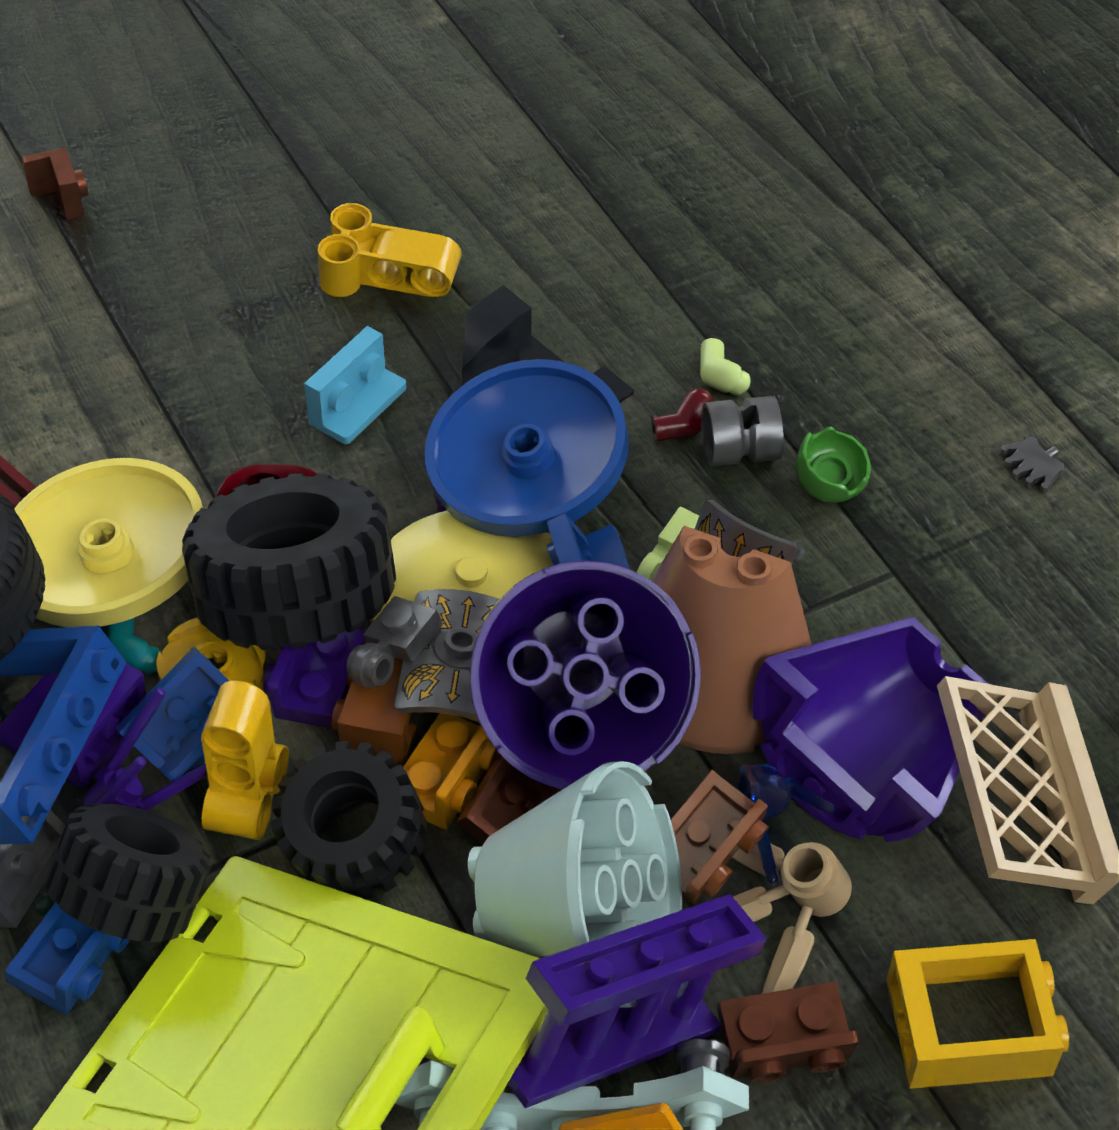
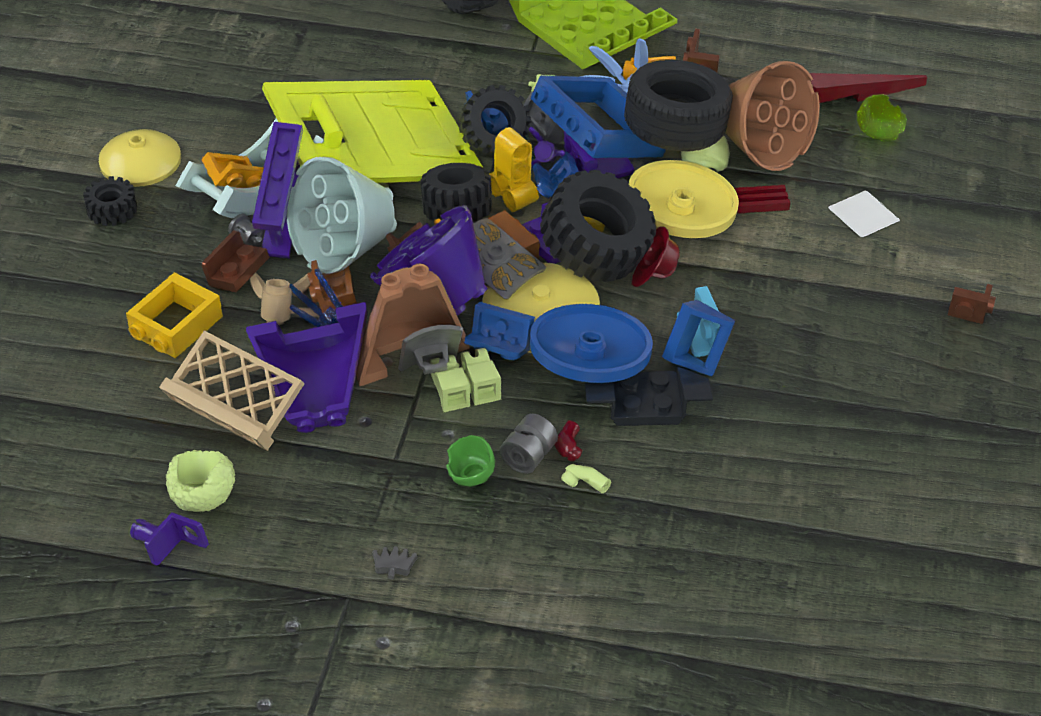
camera: 130 degrees right, 5 degrees down
yellow piece [318,203,462,298] -> none
flat silver plate [346,596,443,688] -> none
none -> blue tile [662,300,735,376]

